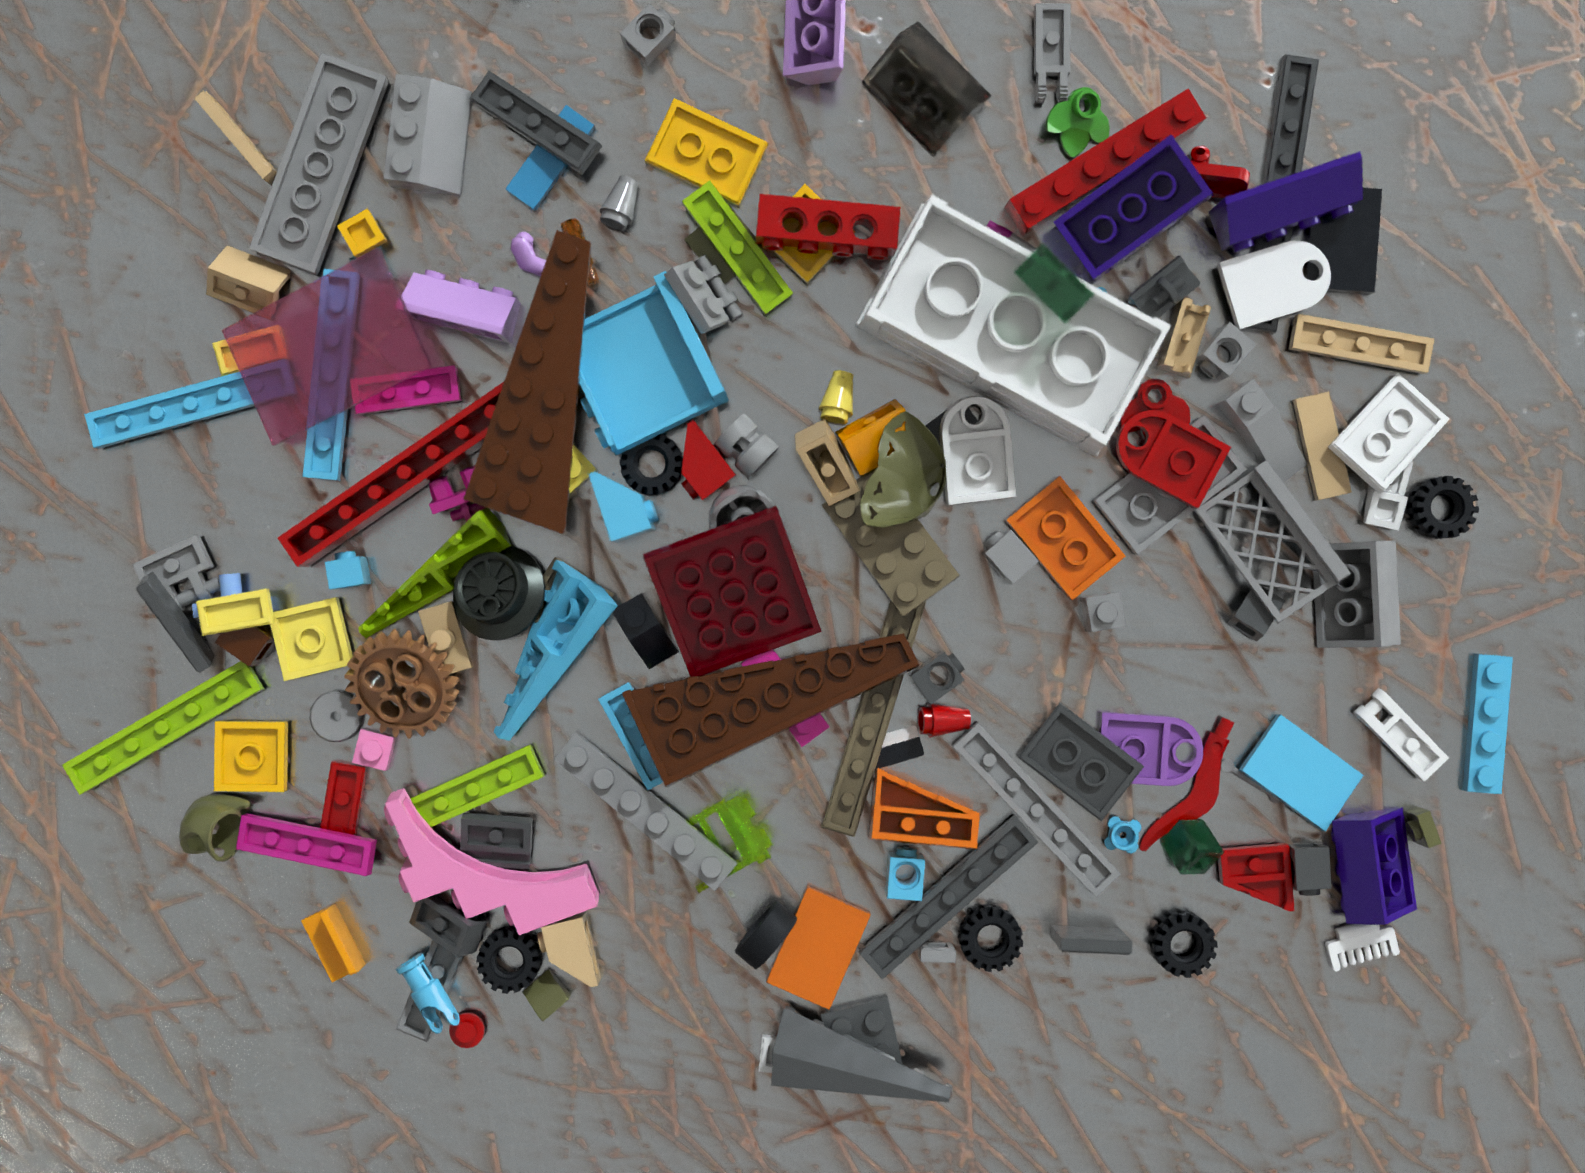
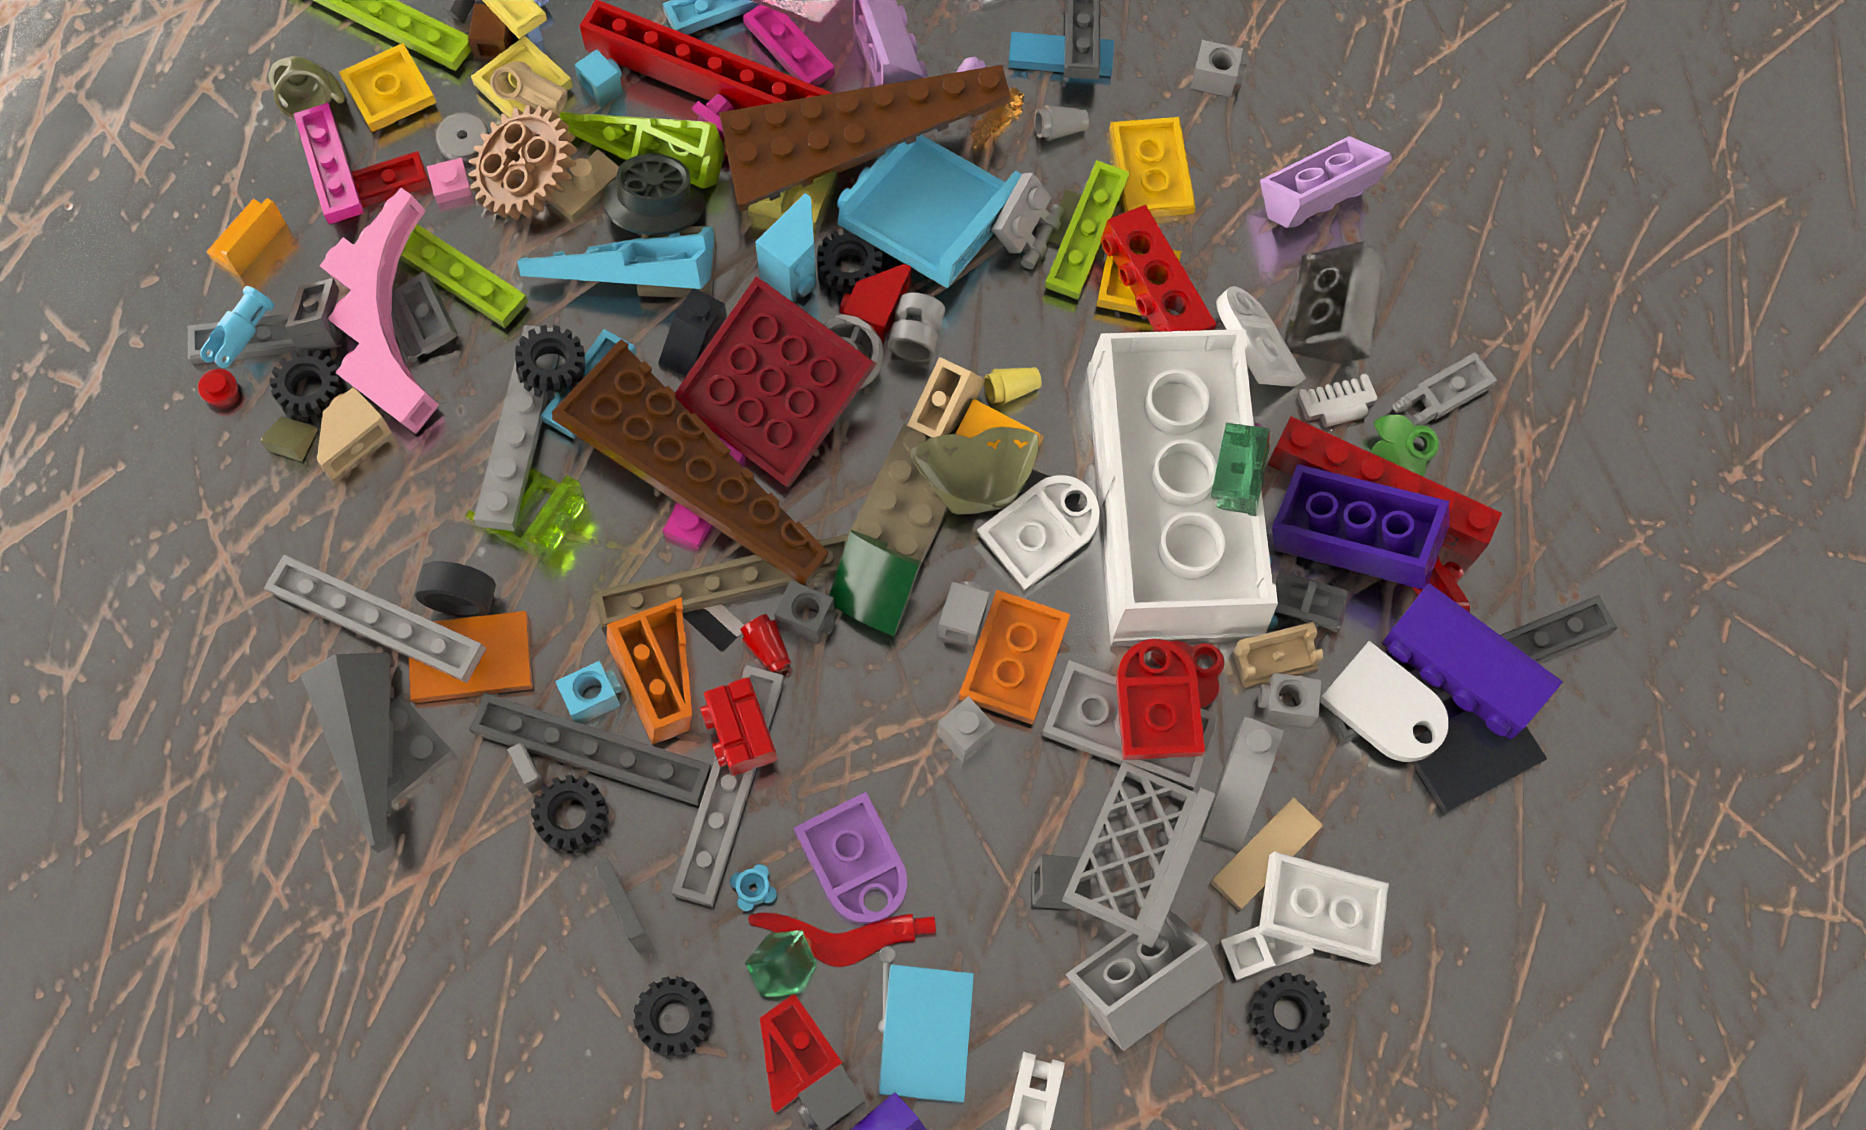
camera: 55 degrees right, 20 degrees down
dark grey tile [1018,702,1144,822] -> none
tan plate [1289,314,1434,374] -> none
none -> light grey plate [264,555,486,683]
none -> tan piece [490,61,568,116]
none -> black tyre [515,325,585,399]
none -> red brick [699,677,777,776]
none -> dark green slope [829,530,922,636]
none -> white tile [1216,286,1306,387]
none -> white piece [1297,374,1377,428]

